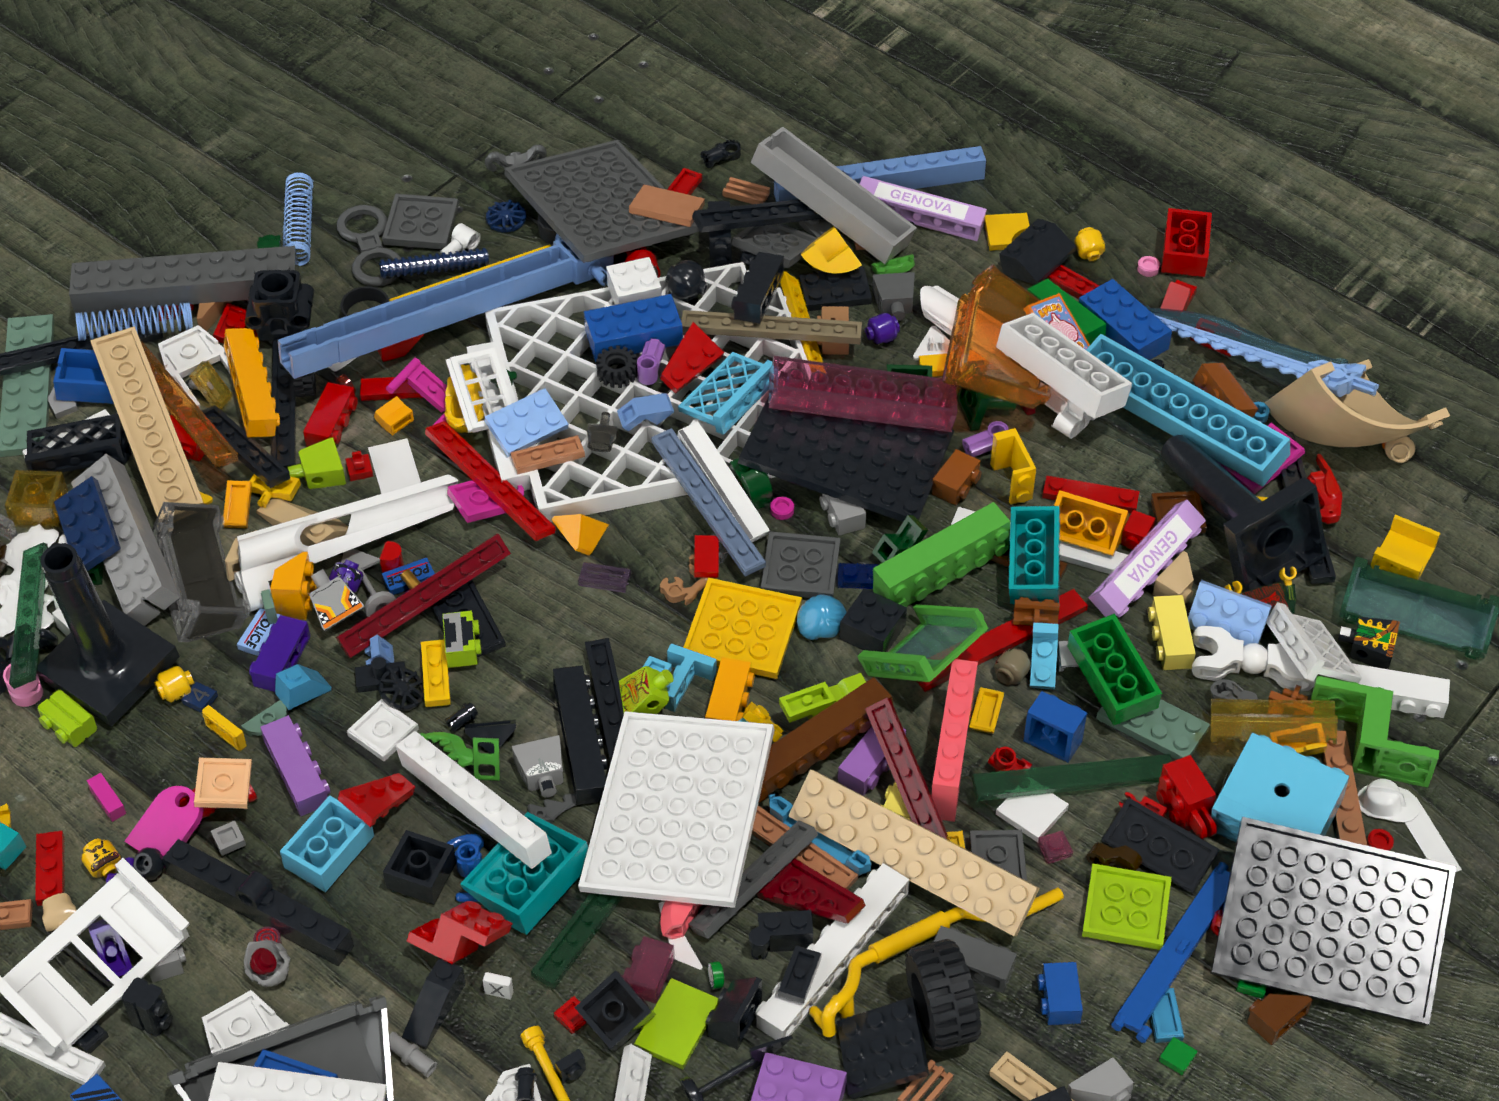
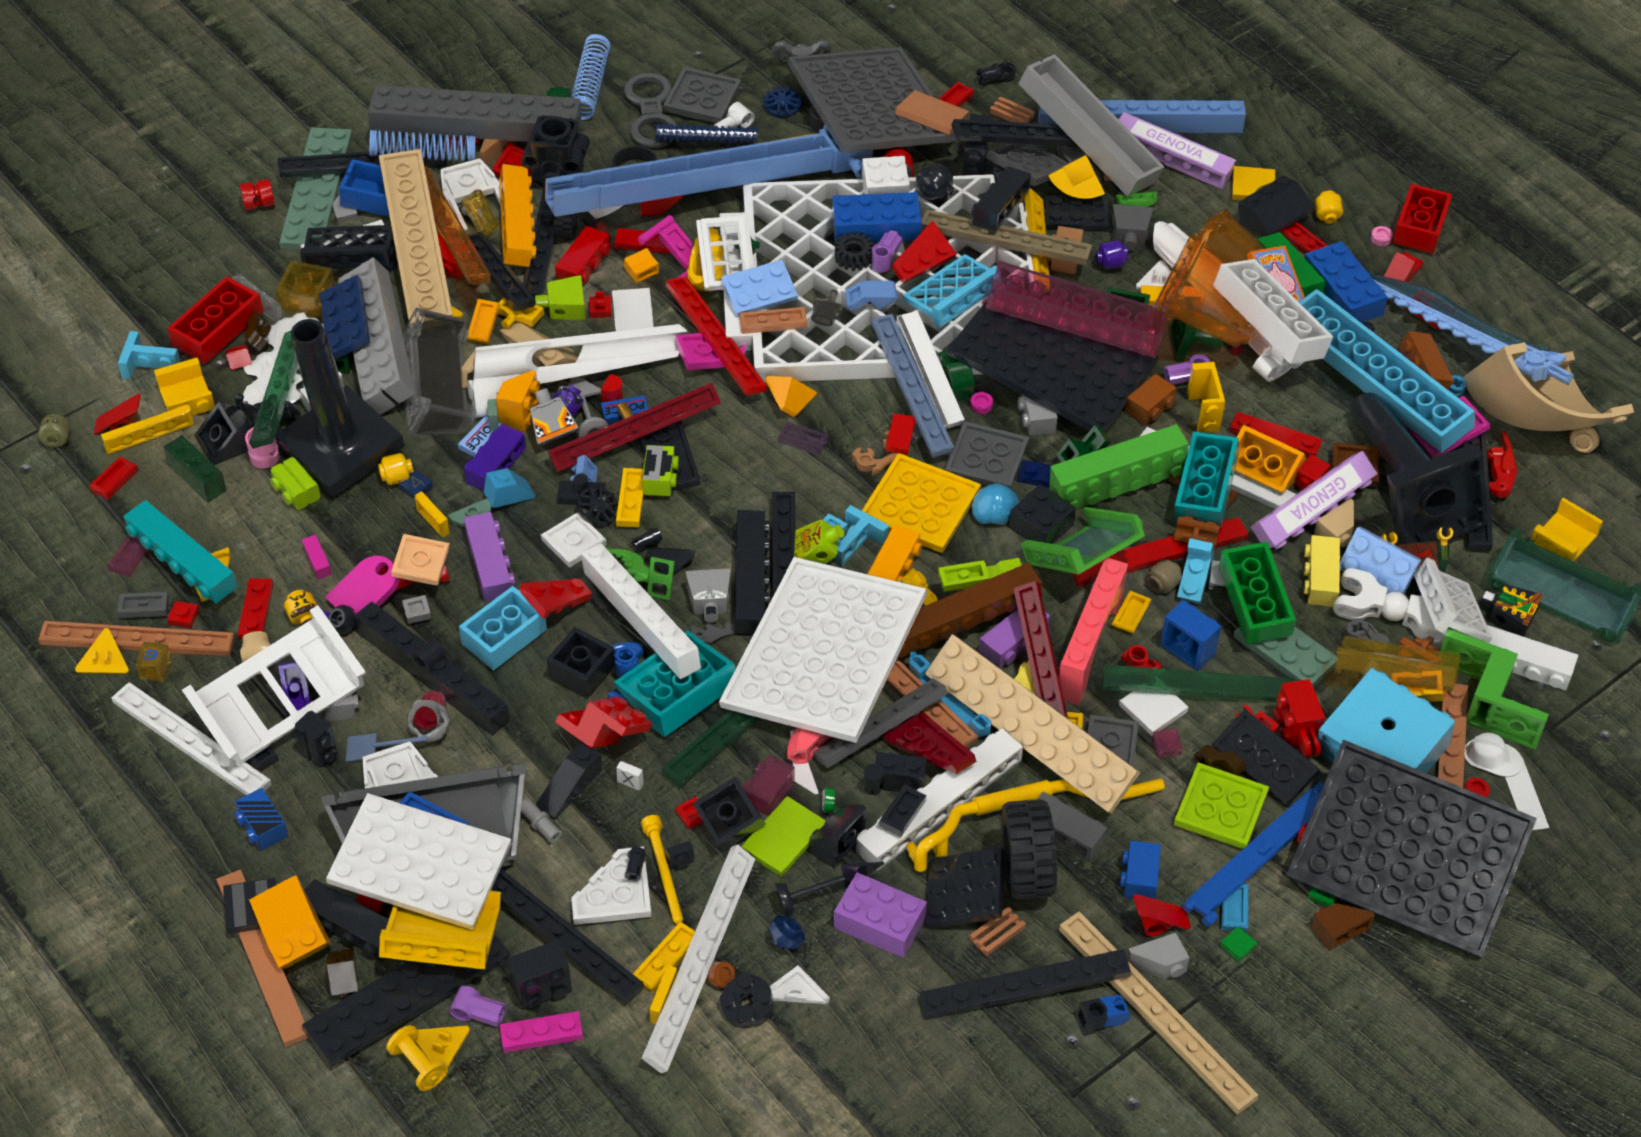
camera: 10 degrees right, 0 degrees up
none -> sand blue piece [346,733,428,763]
none -> red piece [1133,894,1191,937]

